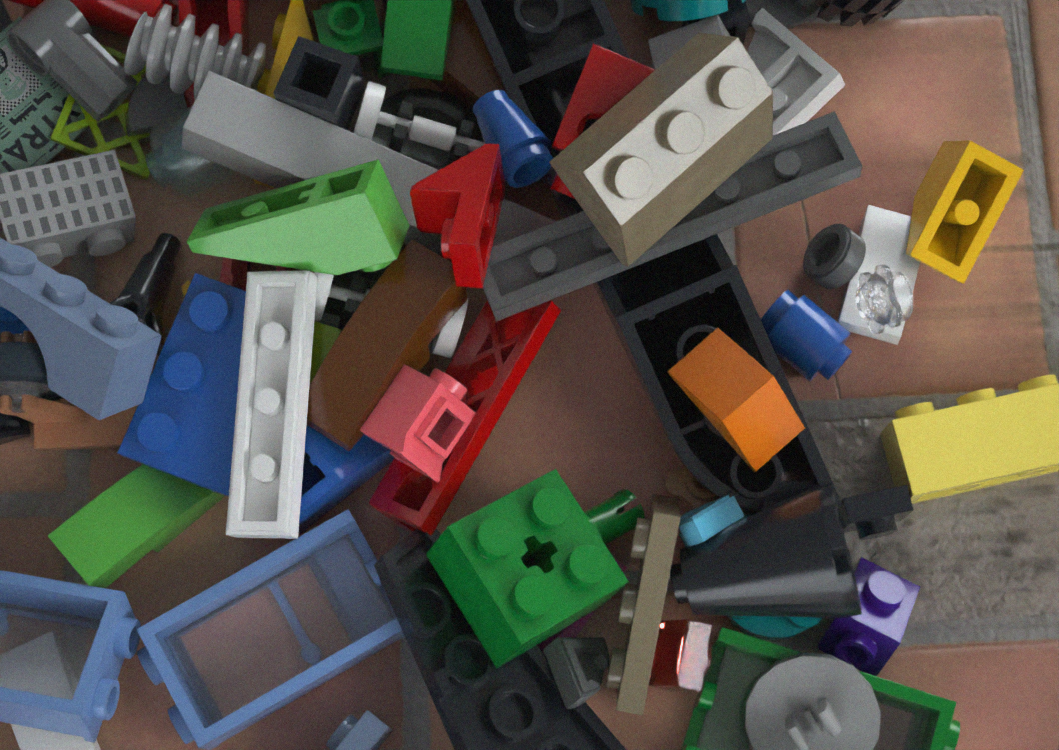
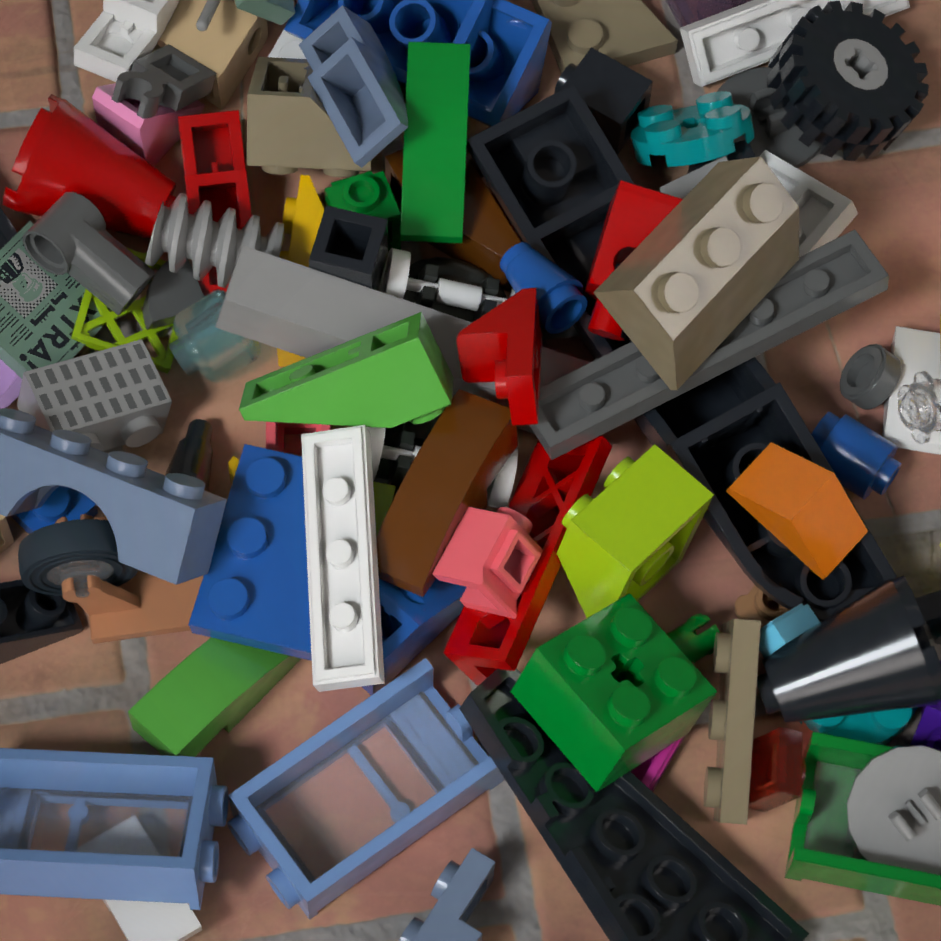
camera: 10 degrees left, 10 degrees down
dark grey tile [543,637,610,709] -> none
none -> lime slope [556,444,714,618]

